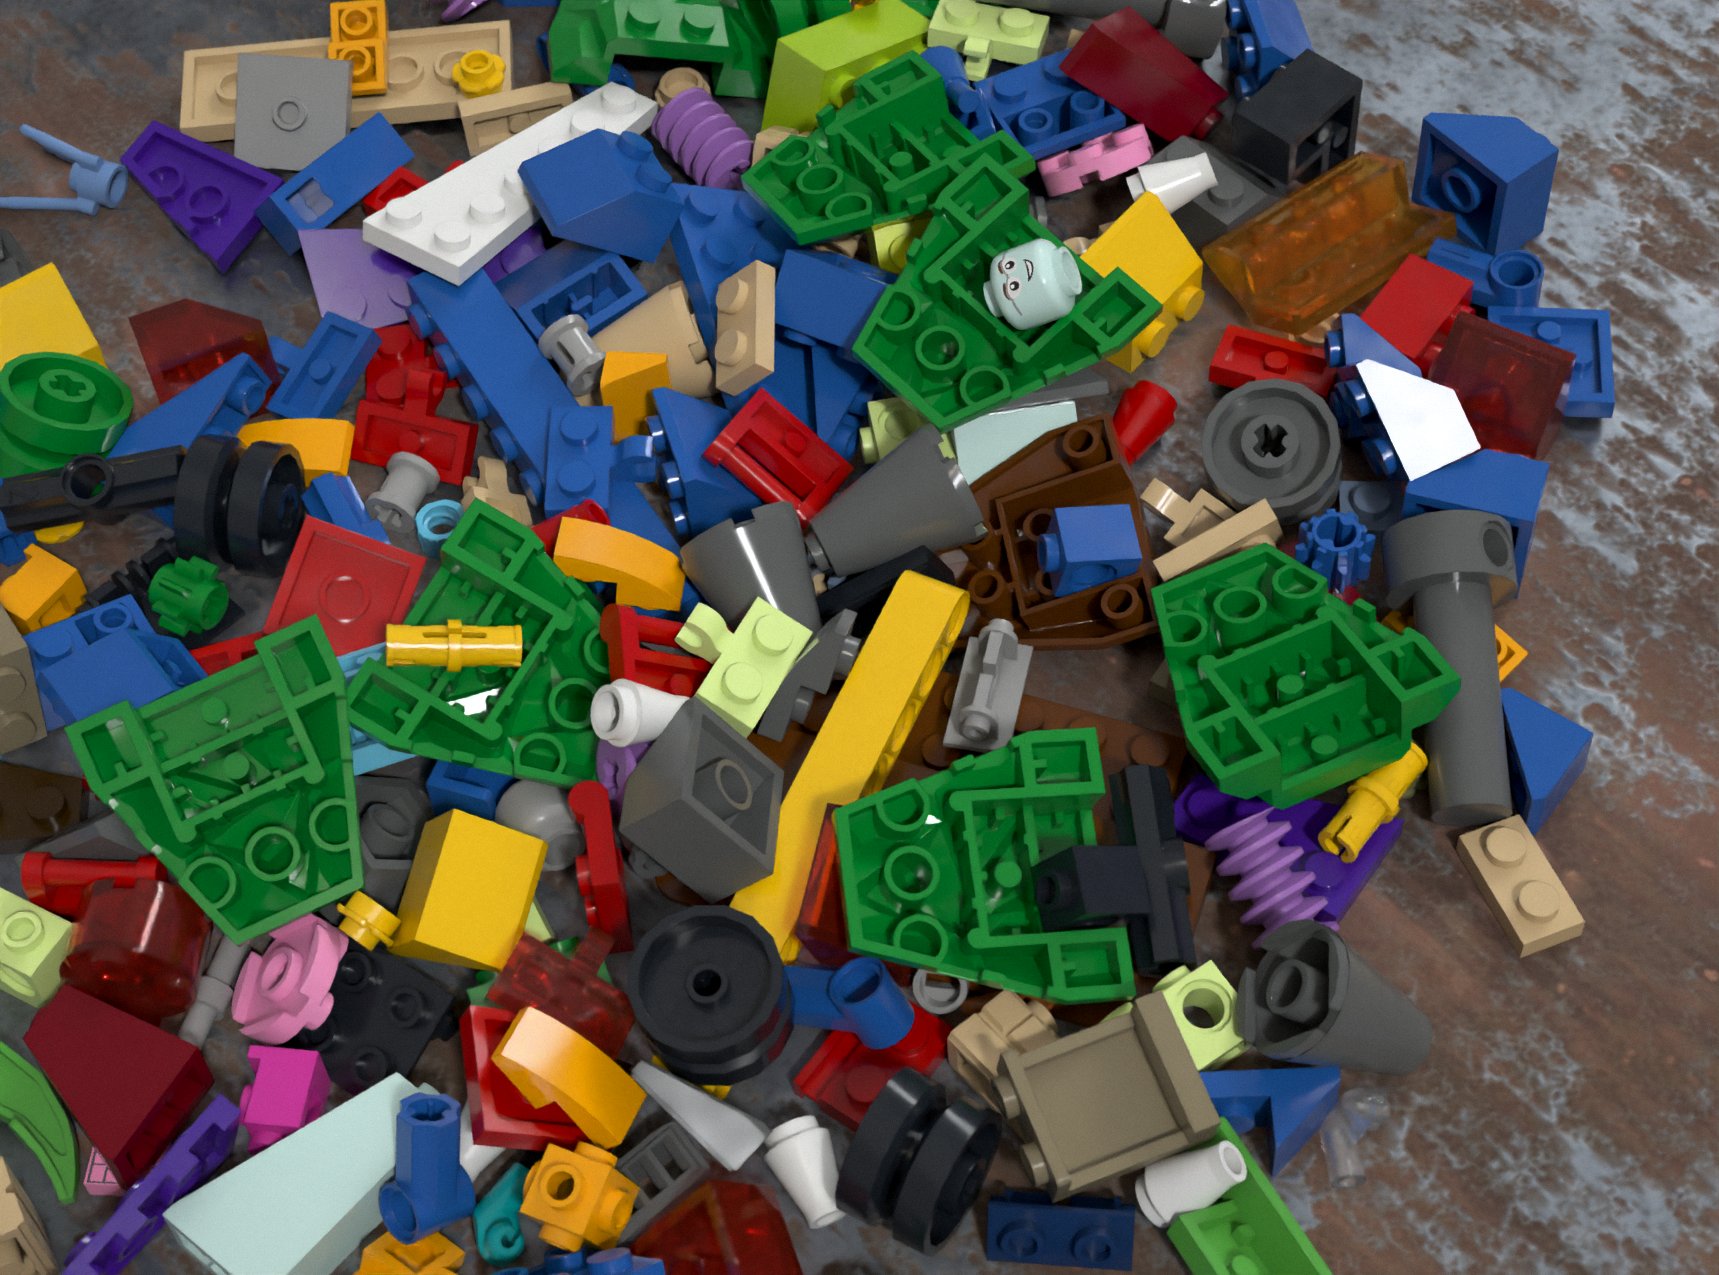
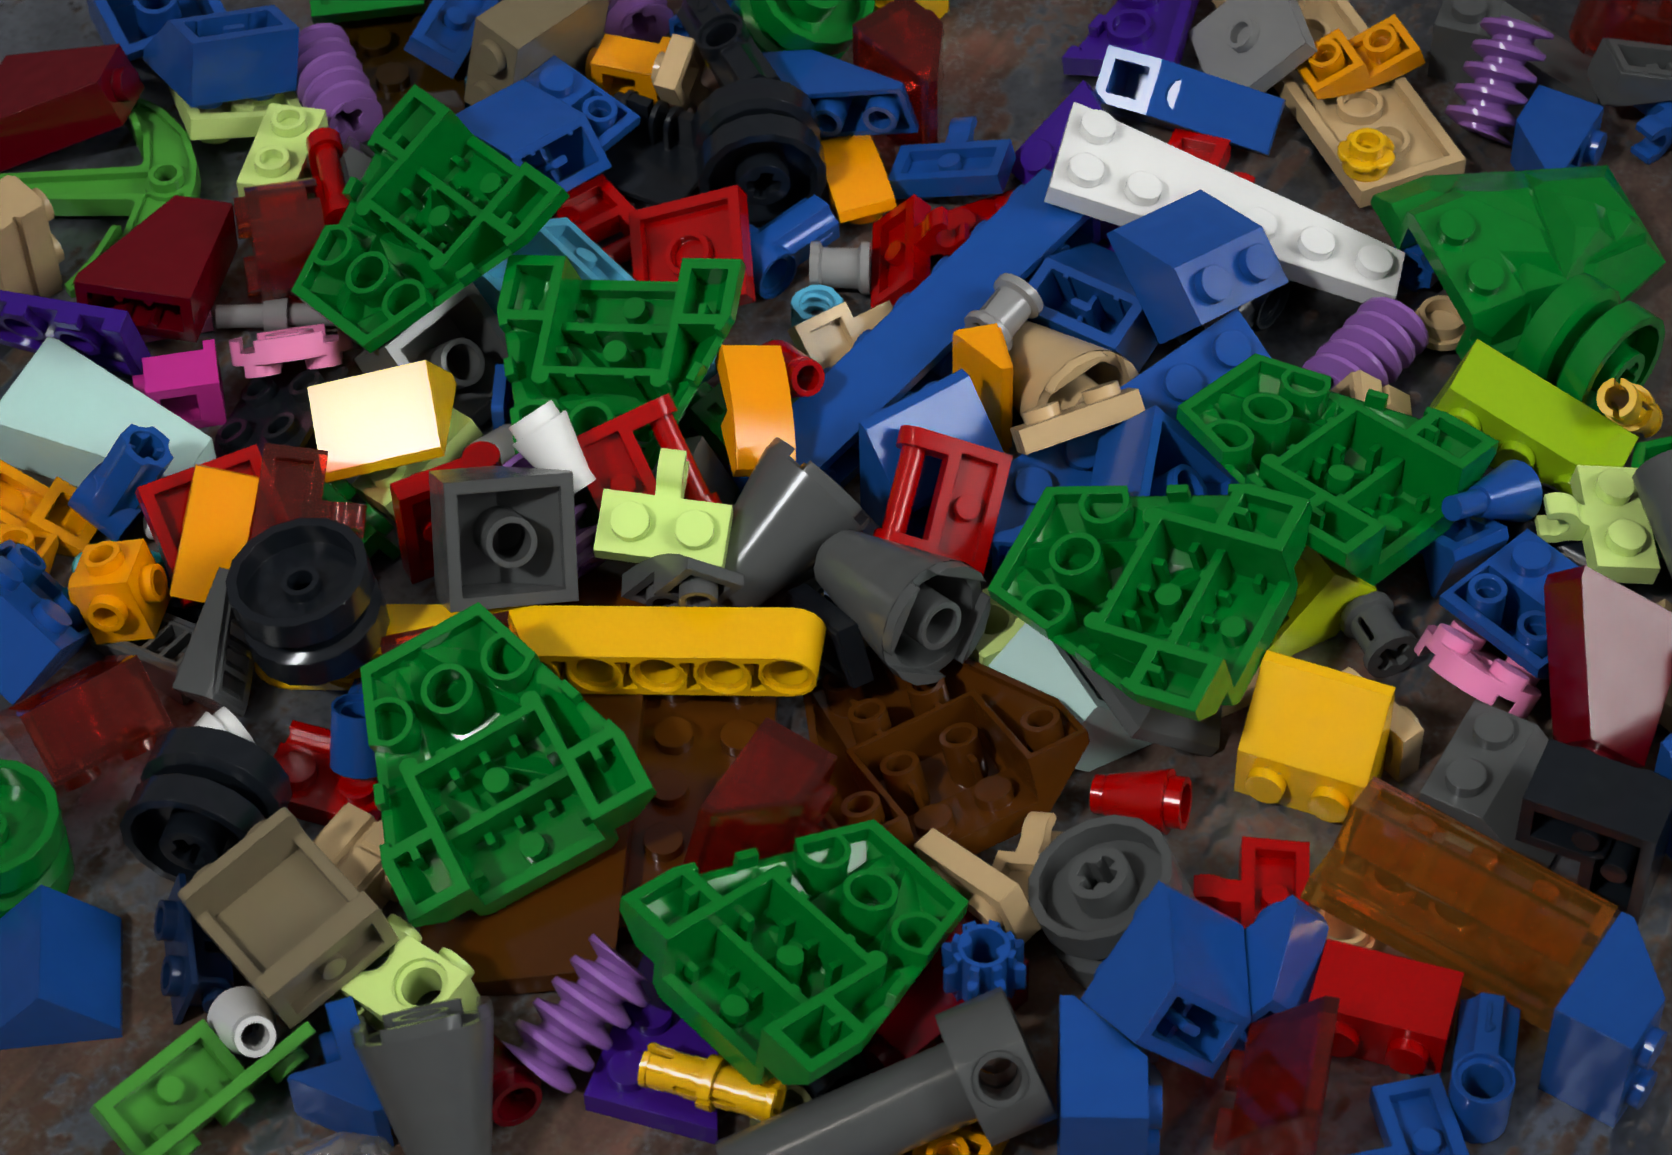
camera: 70 degrees right, 5 degrees down
green gear [148,555,229,637] -> none
yellow plate [336,890,402,952] -> none
yellow pin [385,620,522,672] -> none
tan plate [458,82,573,157] -> none
blue plate [544,405,657,520] -> none
light grey hinge [943,618,1033,753] -> none
light aqua head [983,238,1082,331] -> none
black brick [1030,846,1152,933] -> none
blue brick [1037,504,1142,597] -> none
black piece [1108,764,1197,979] -> none
white cone [1126,152,1218,214] -> none
none -> tan plate [651,34,710,113]
none -> clear red slope [683,717,838,874]

